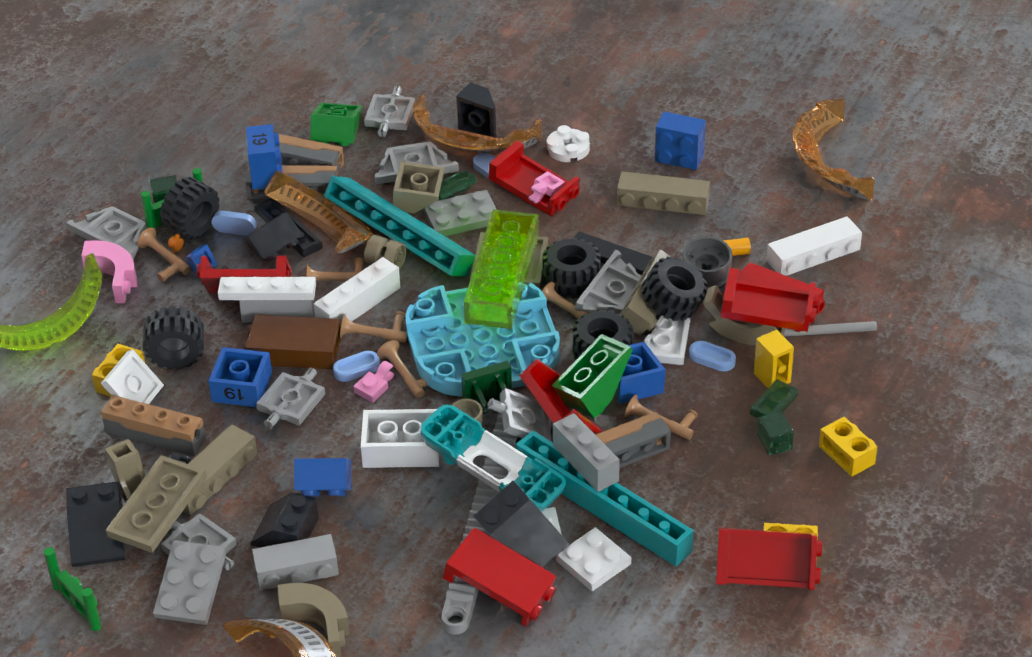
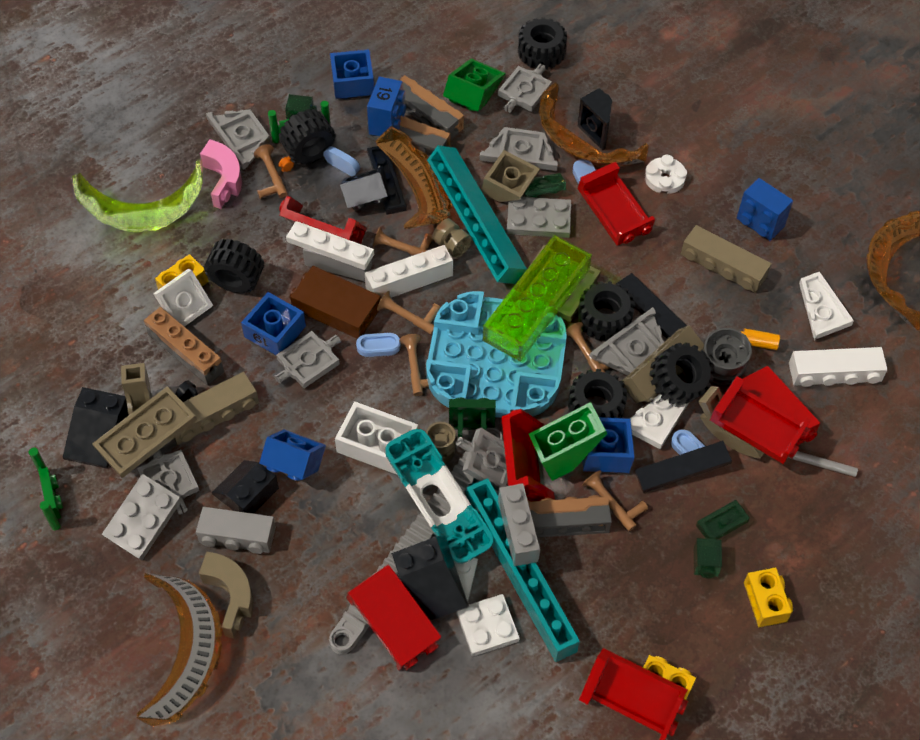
camera: 20 degrees right, 15 degrees up
blue tile [186,244,218,276] -> none
bright pink plate [353,361,394,403] -> none
bright pink plate [528,172,565,203] -> none
yellow brick [754,330,794,391] -> none
none -> blue brick [330,49,374,99]
none -> black tyre [518,18,567,69]
none -> black tile [635,441,732,493]
none -> white wing [799,272,854,340]

